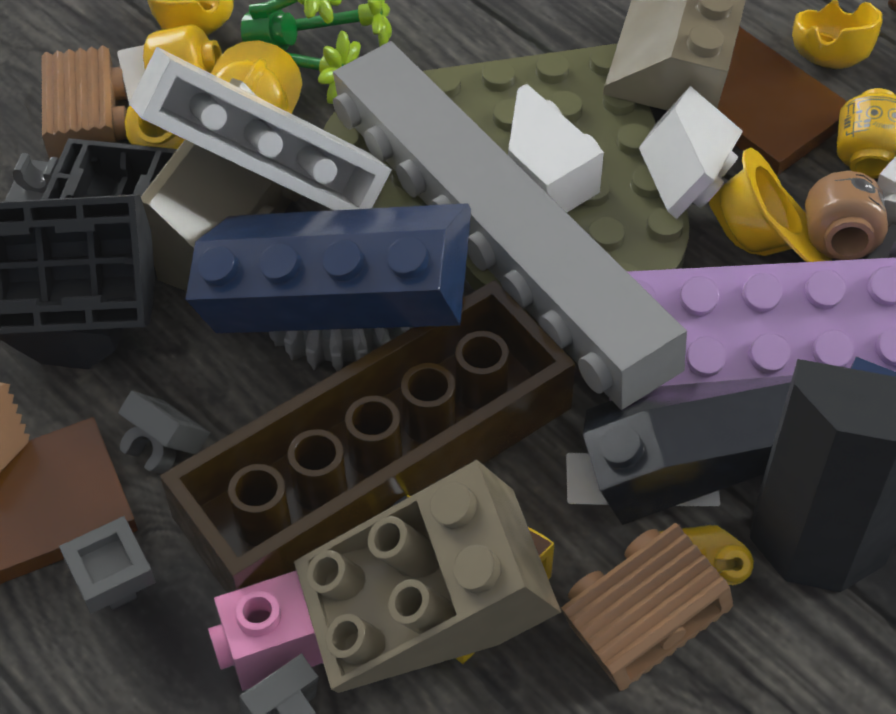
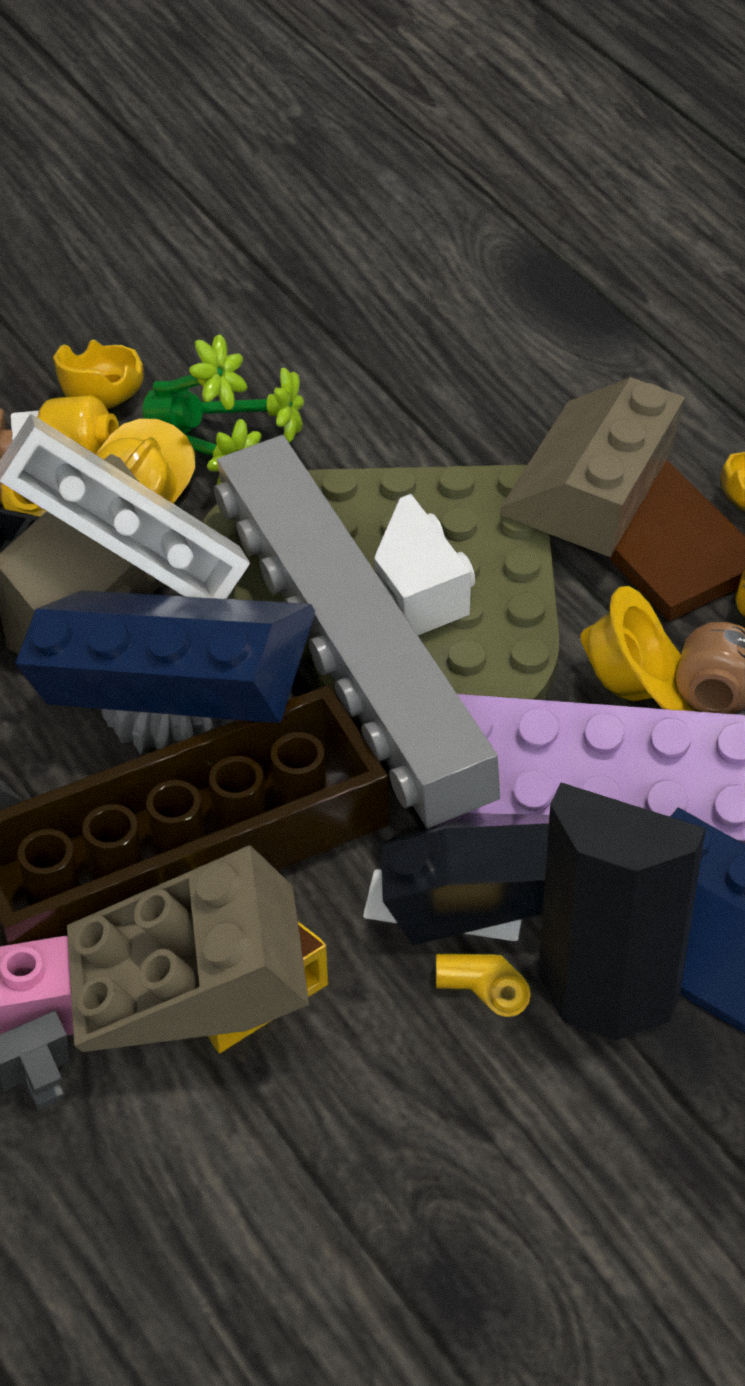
camera: 10 degrees right, 5 degrees down
medium nougat brick [561,523,733,691] -> none
white slope [639,86,743,219] -> none

